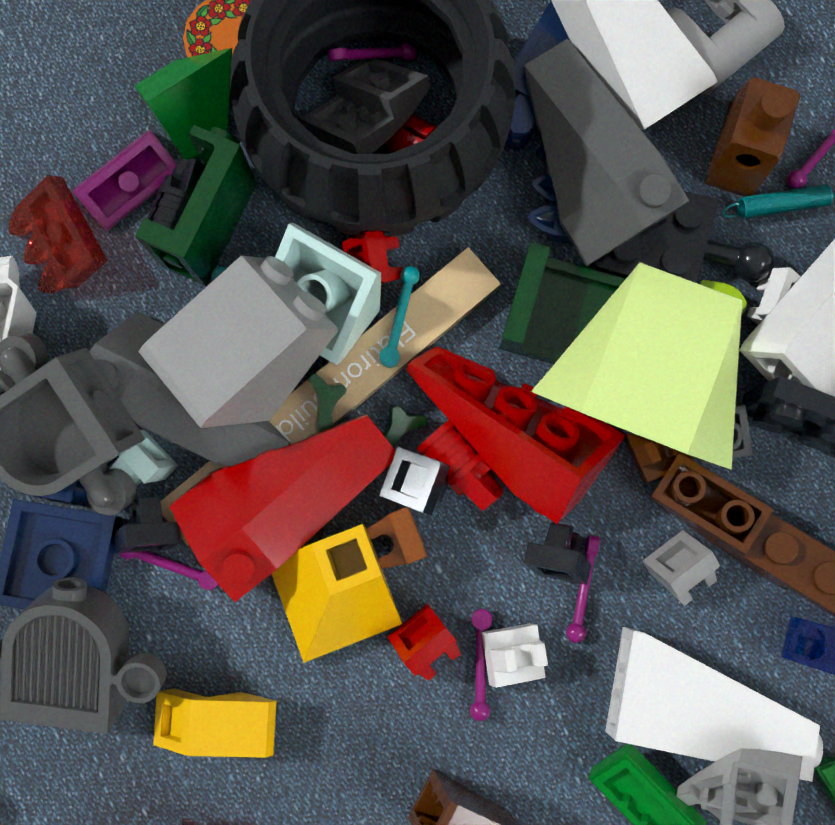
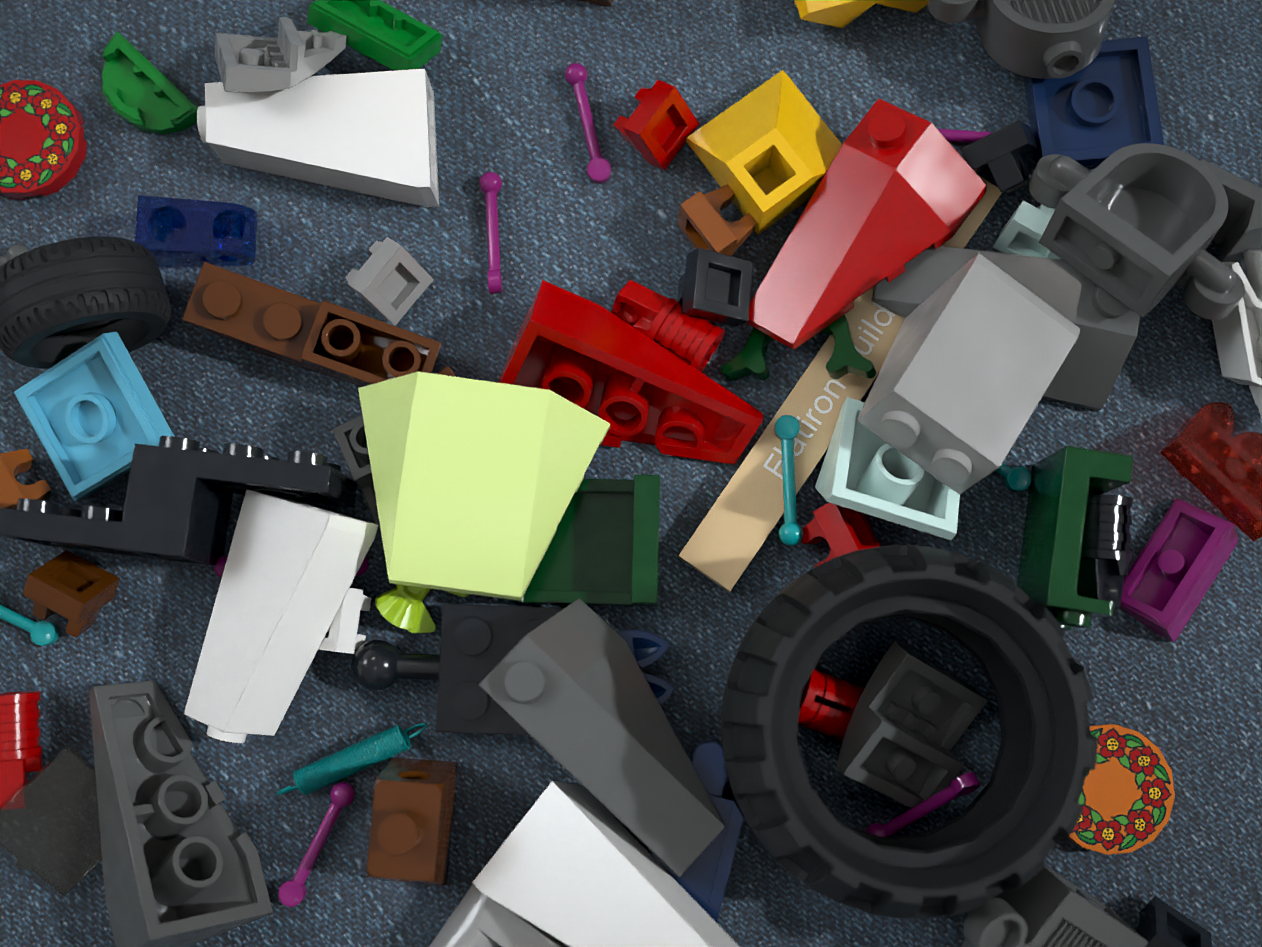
camera: 170 degrees right, 0 degrees up
green slope [134,48,232,160] -> none
white tile [481,623,548,688] -> none
black tile [523,522,591,585] -> none

